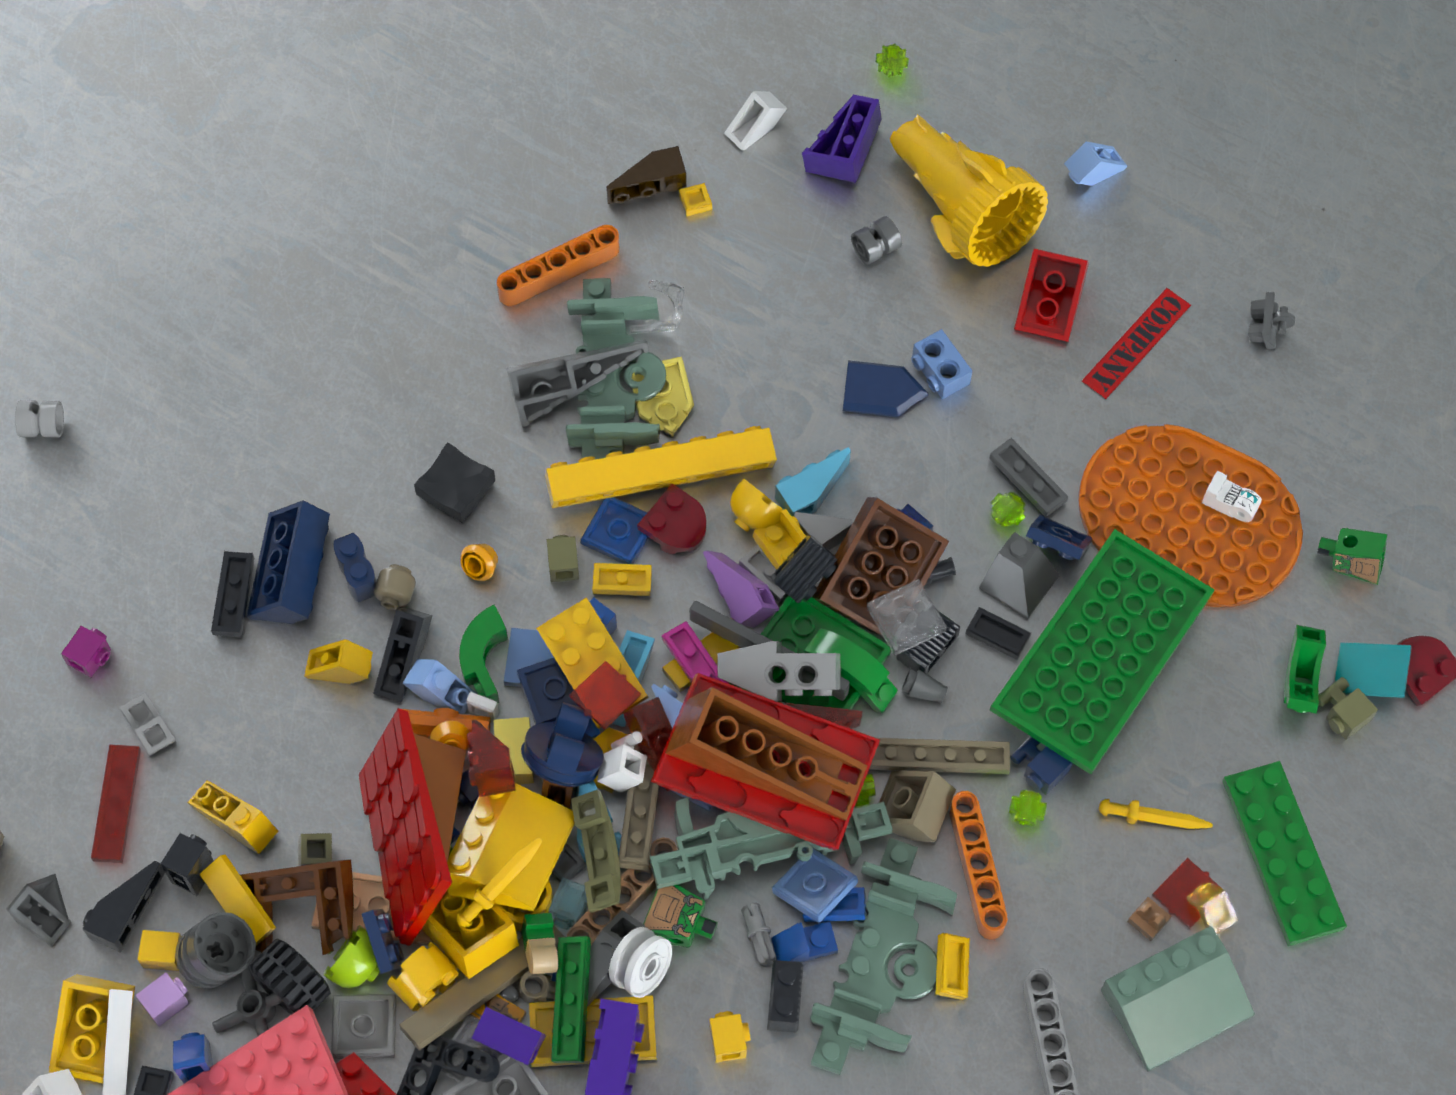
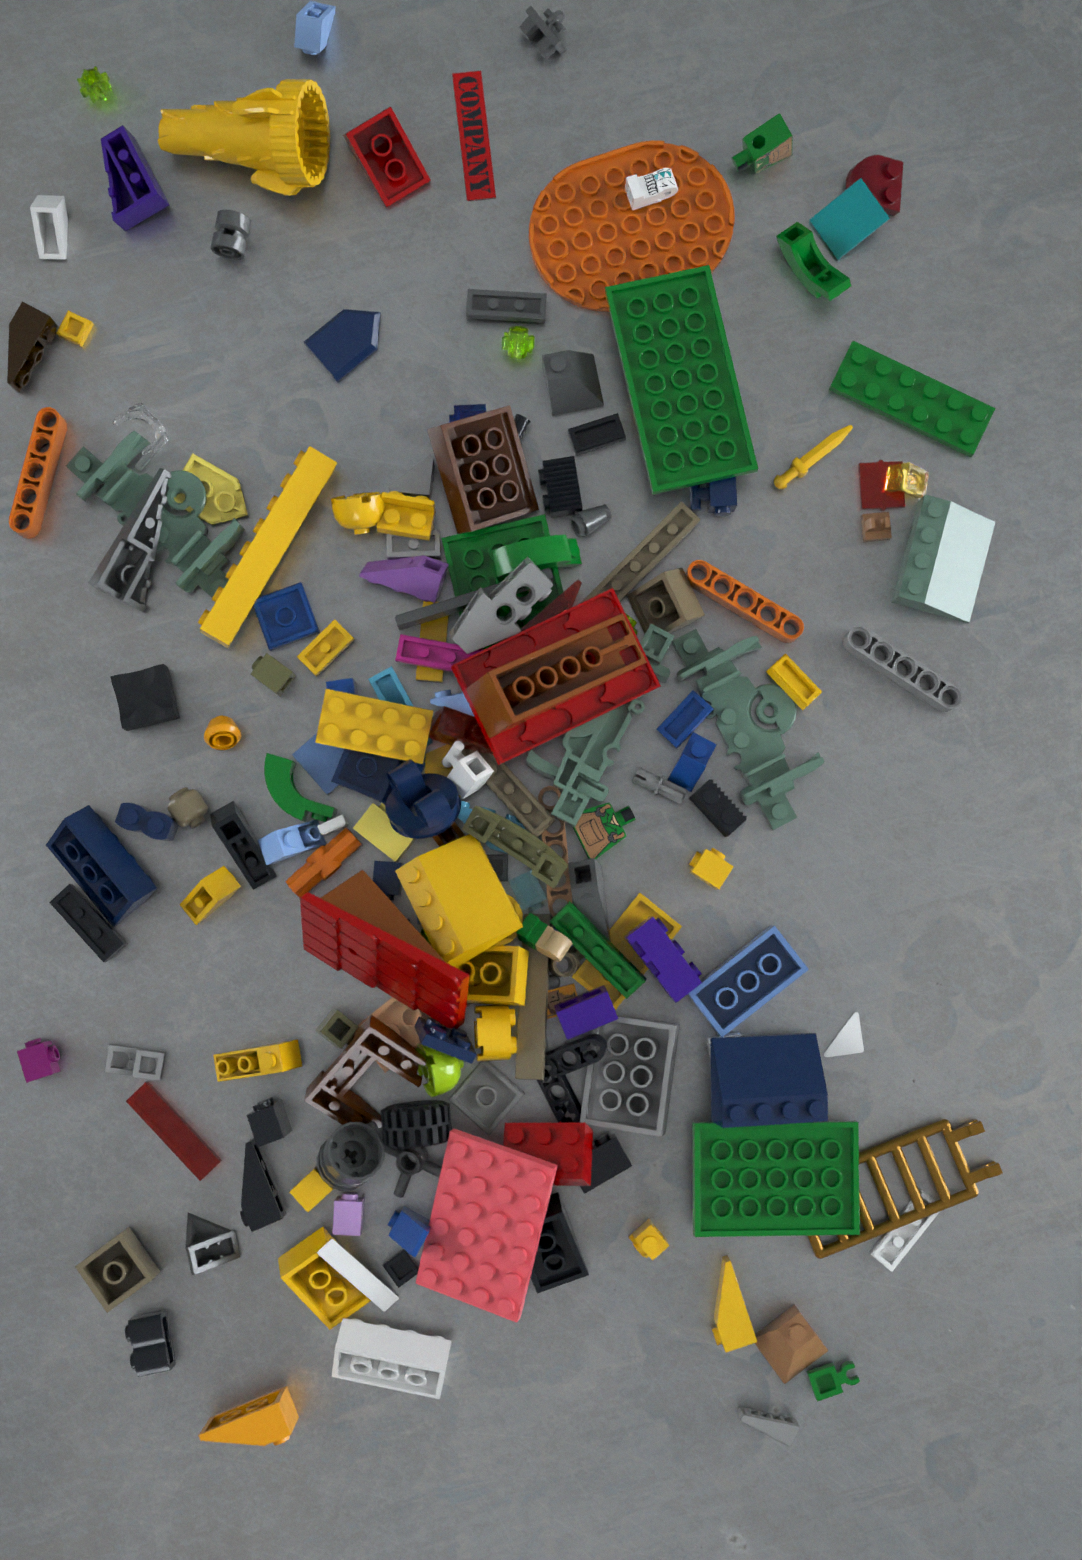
camera: 50 degrees left, 20 degrees up
yellow tile [200,854,276,946] -> none
light orange cone [430,721,471,751] -> none
yellow sword [456,838,542,927] -> none
clear red slope [467,720,516,797] -> none
clear red piece [569,661,641,730] -> none
white wheel [609,927,672,998] -> none
dark red slope [637,483,706,555] -> none
black brick [771,533,837,603] -> none
medium blue tile [772,849,858,923] -> none
medium azure slope [775,447,851,516] -> none
clear plate [867,579,947,656] -> none
medium blue brick [911,329,973,400] -> none
clear neon green gear [1009,790,1047,827] -> none
dark blue plate [1026,515,1092,560] -> none
olive brick [1319,677,1378,740] -> none

